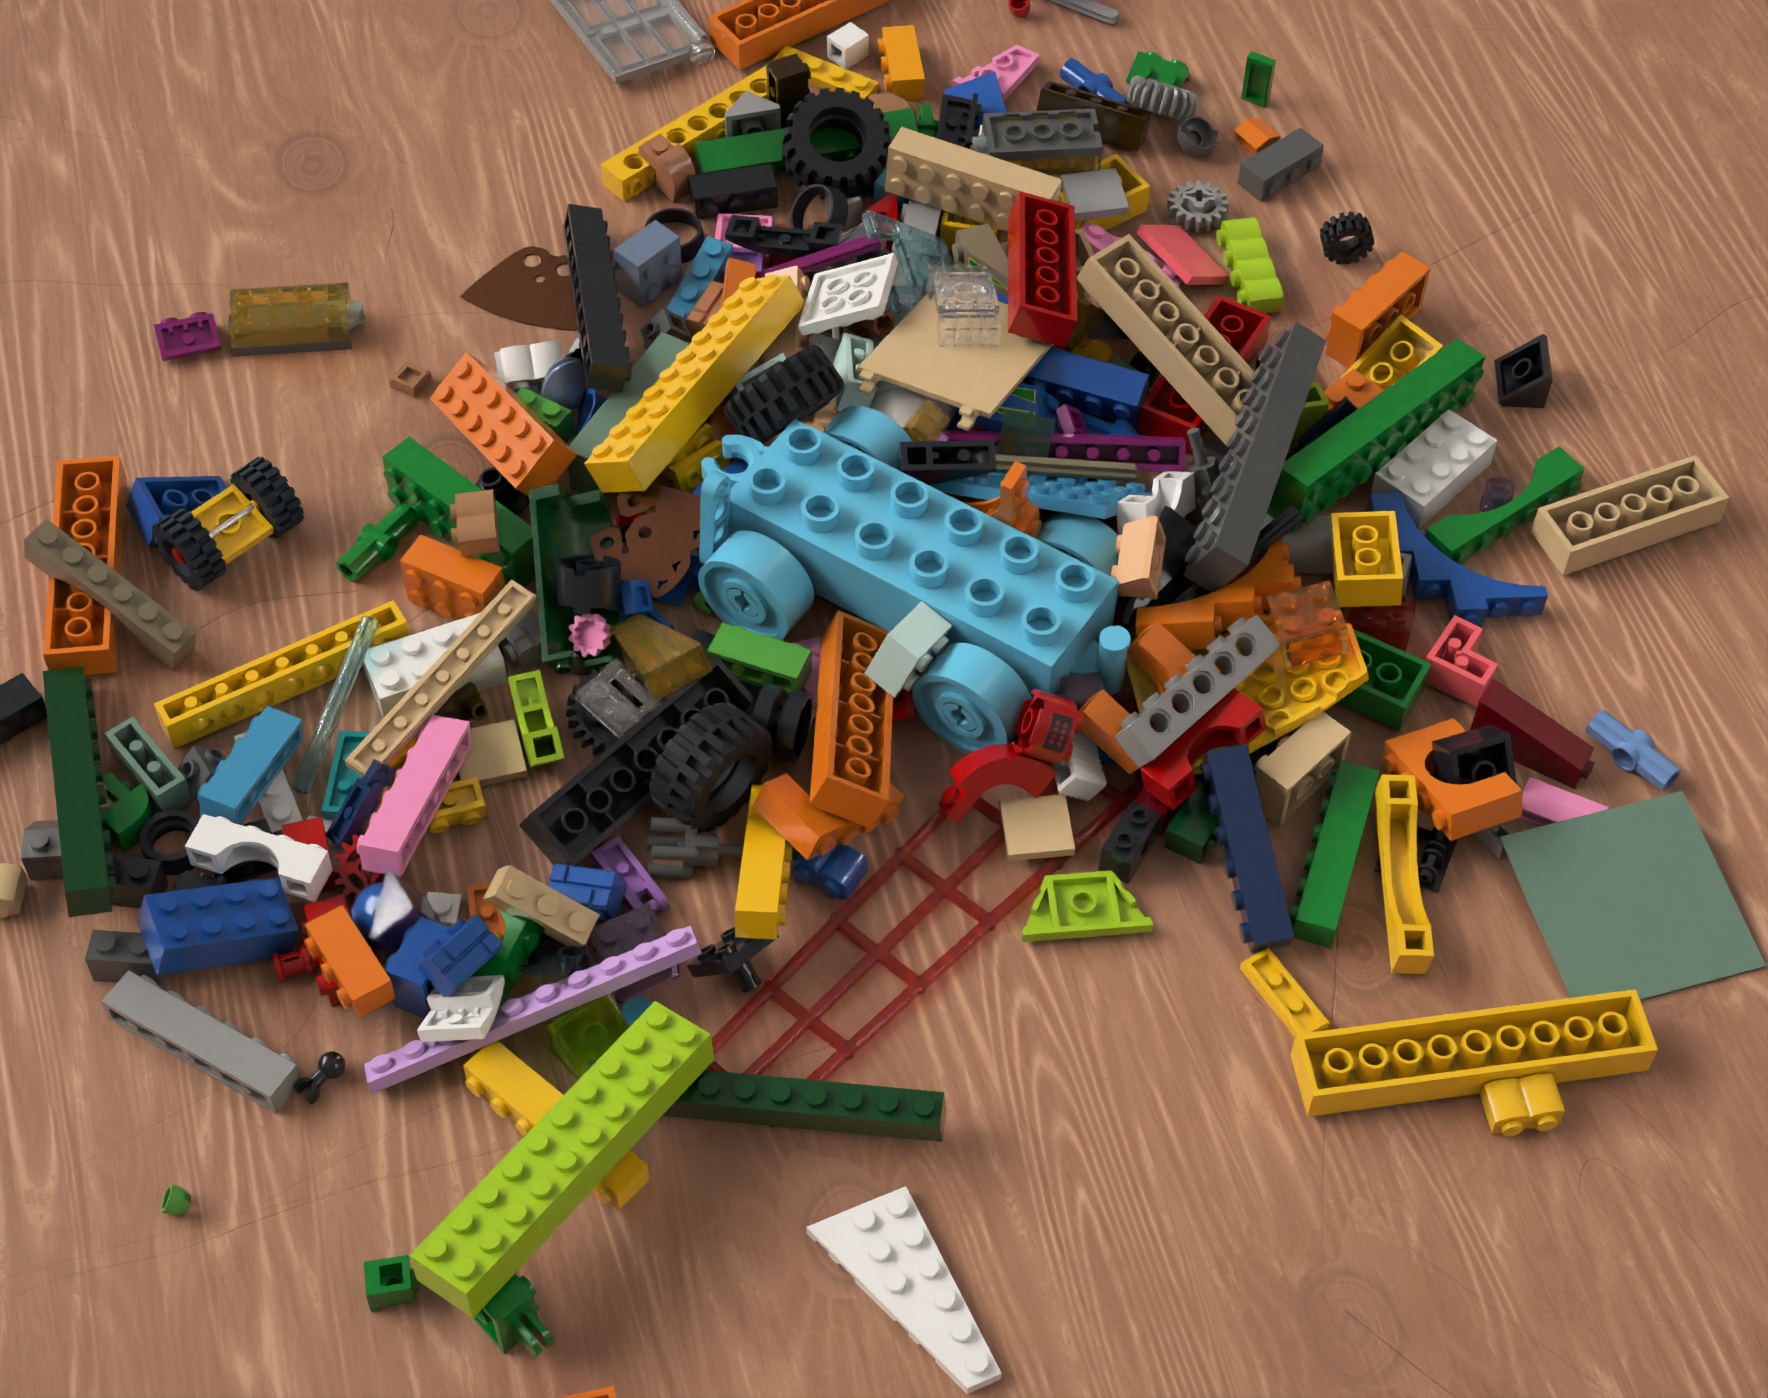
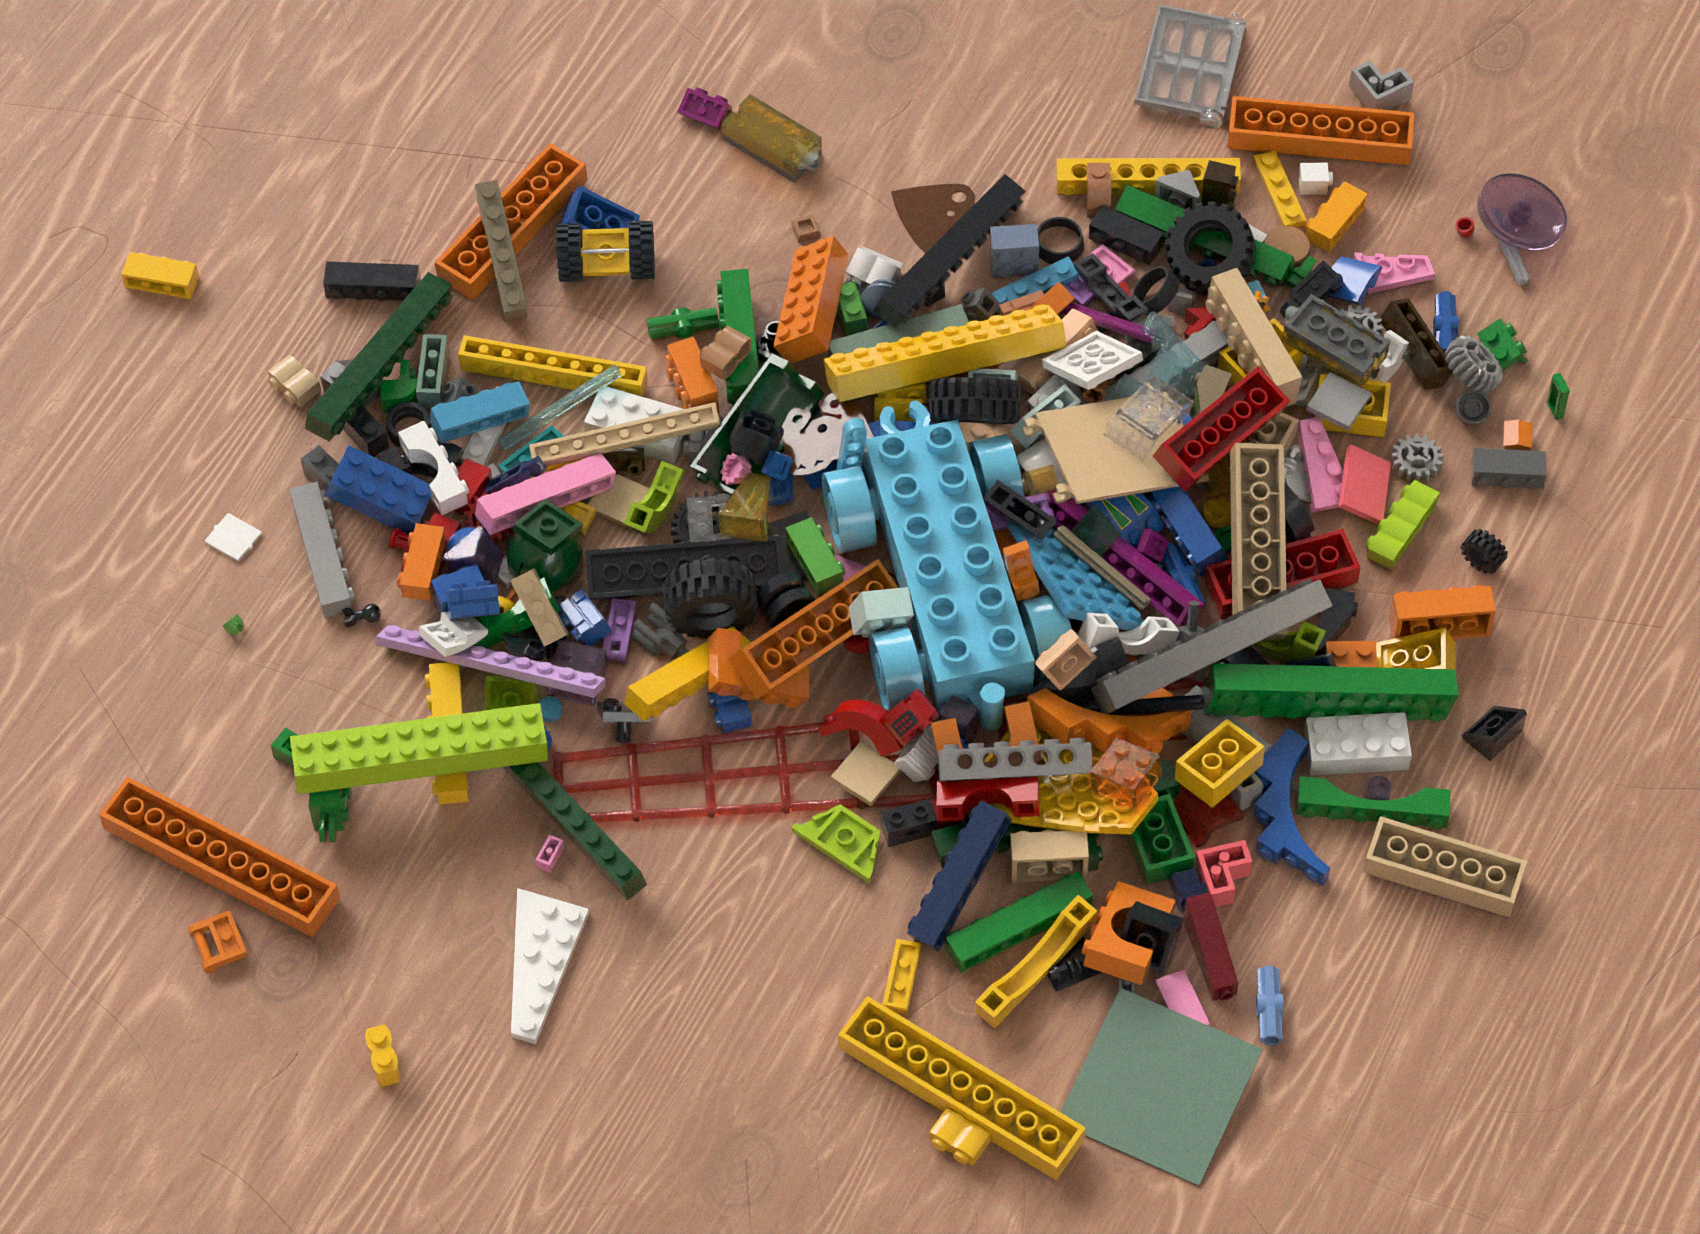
camera: 45 degrees right, 5 degrees up
none -> white piece [204,513,262,562]
none -> dark green plate [506,499,583,590]
none -> bright pink piece [535,835,564,873]
none -> clear blue brick [1168,868,1208,913]

